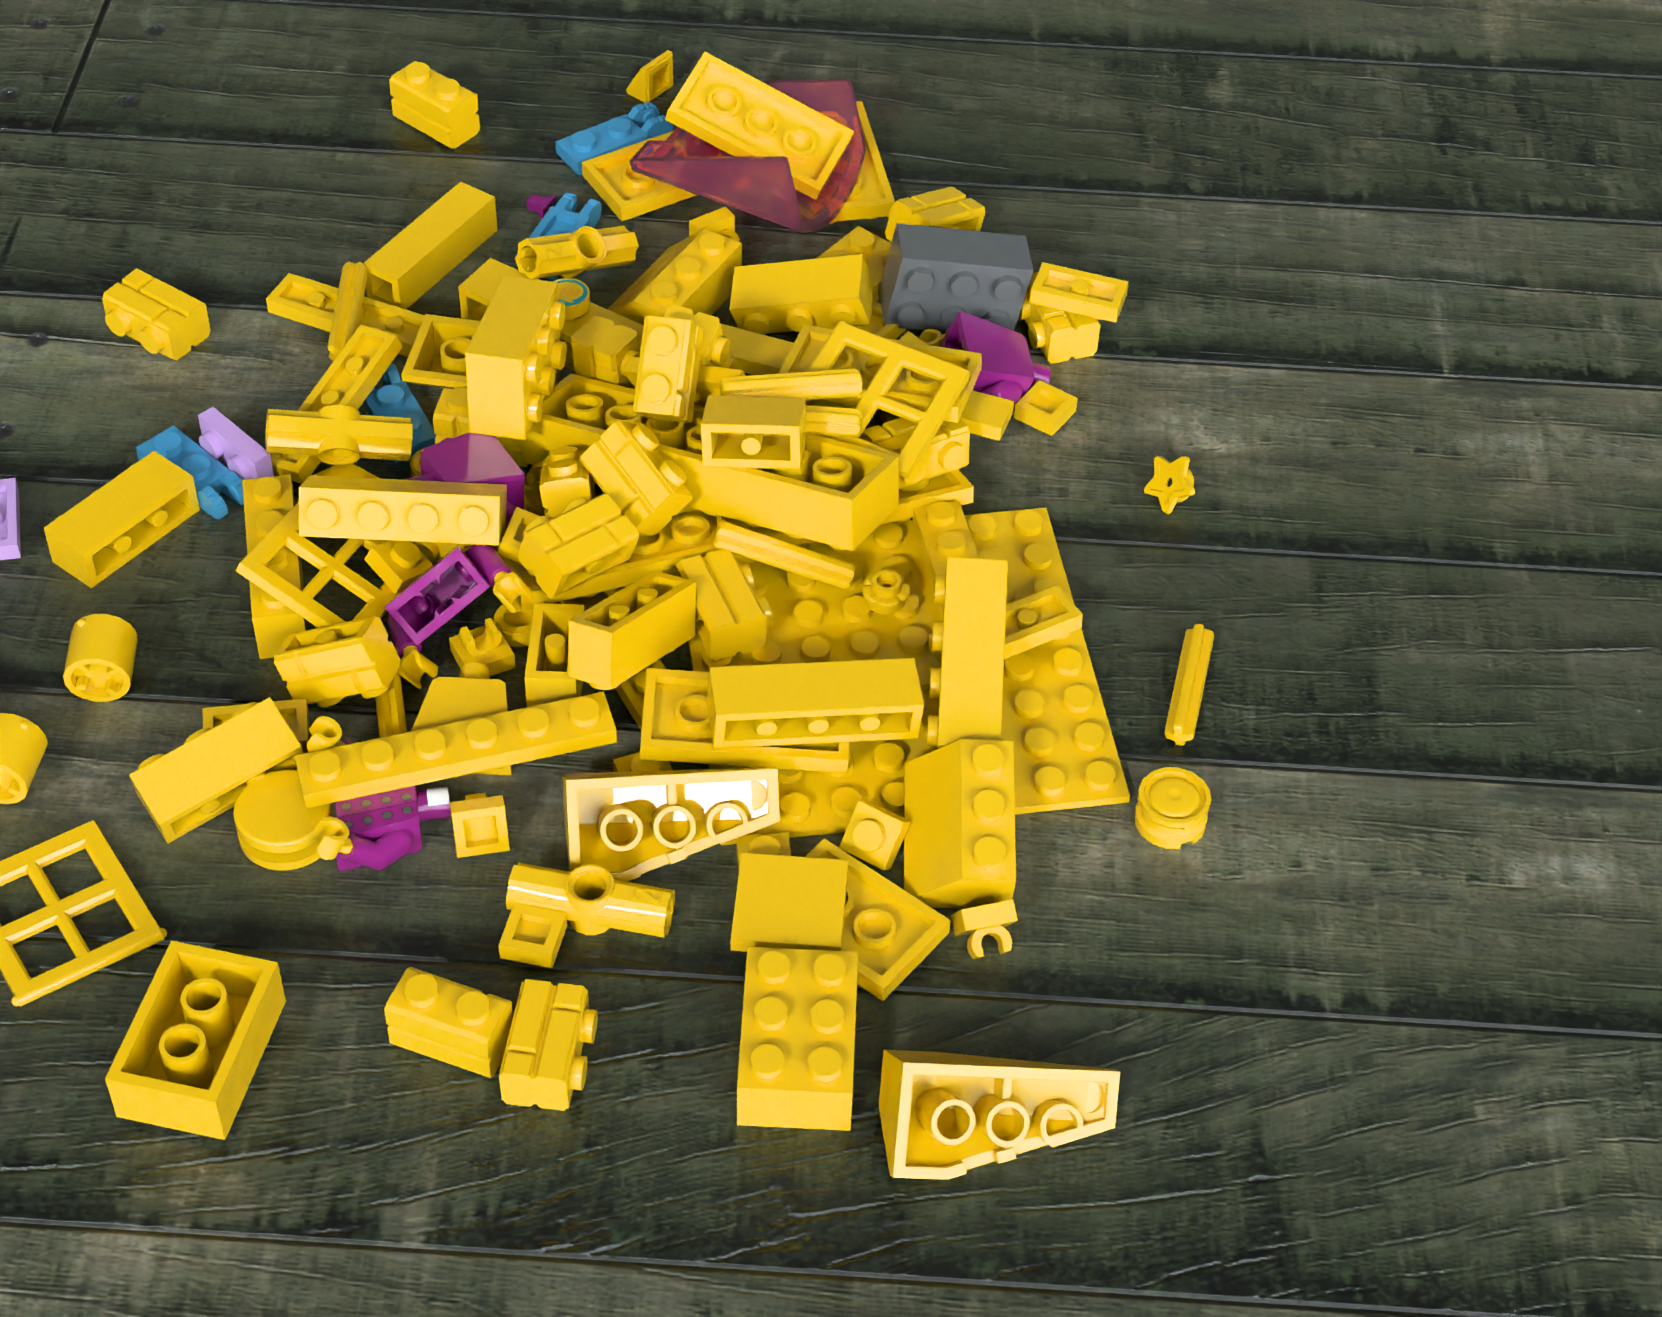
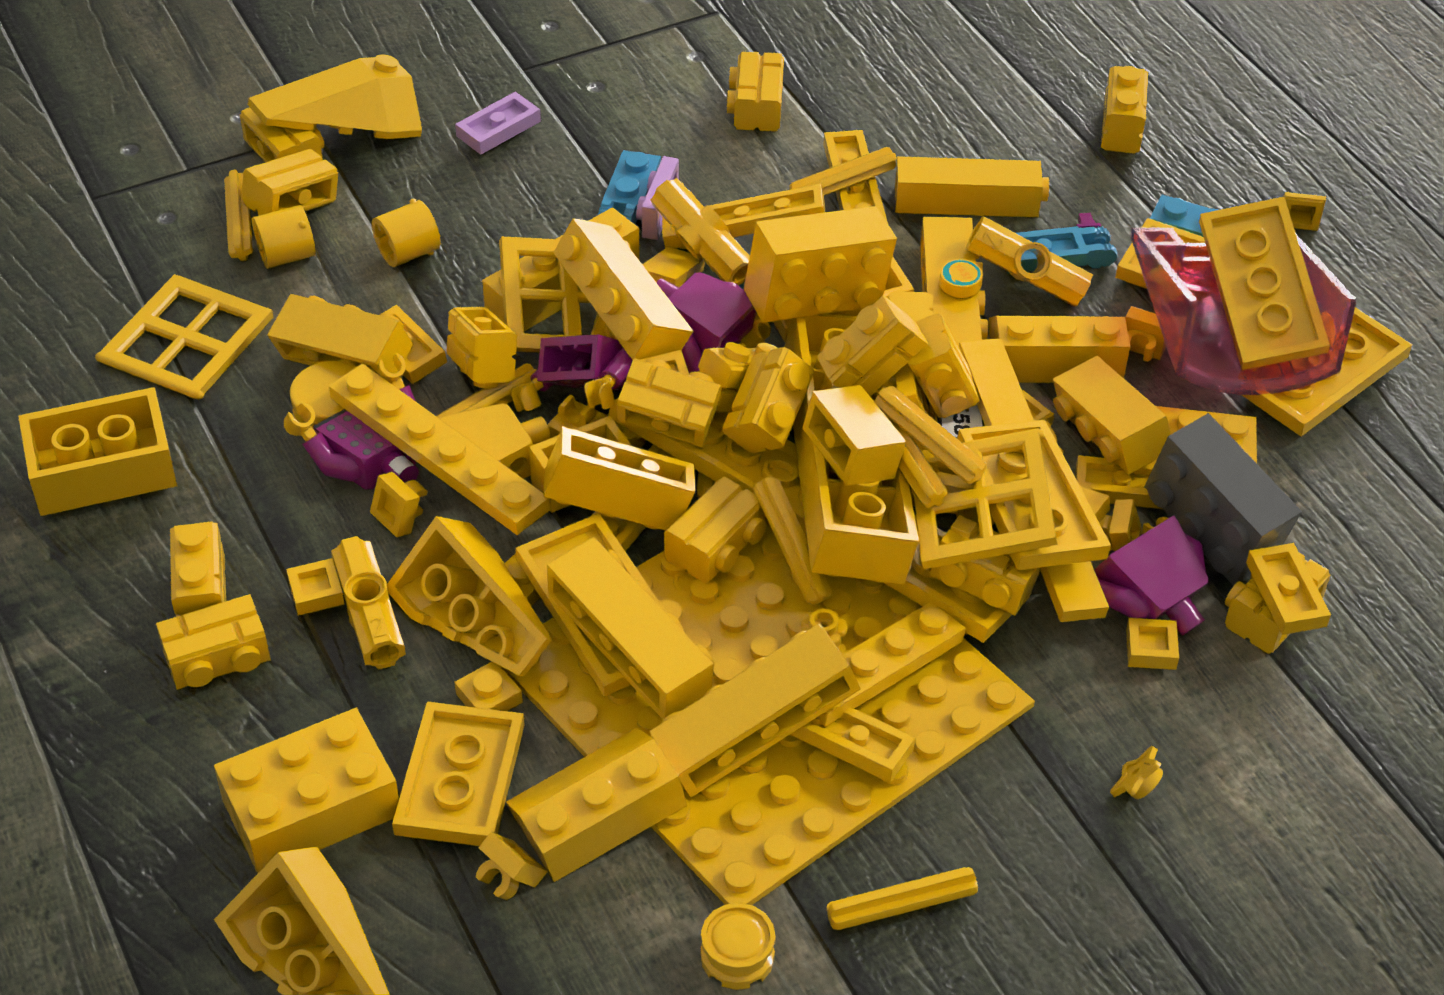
camera: 60 degrees right, 0 degrees up
yellow brick [44,451,200,589] -> none
yellow tile [731,852,849,952] -> none
yellow plate [839,799,911,871] -> none
yellow brick [885,186,986,242] -> none

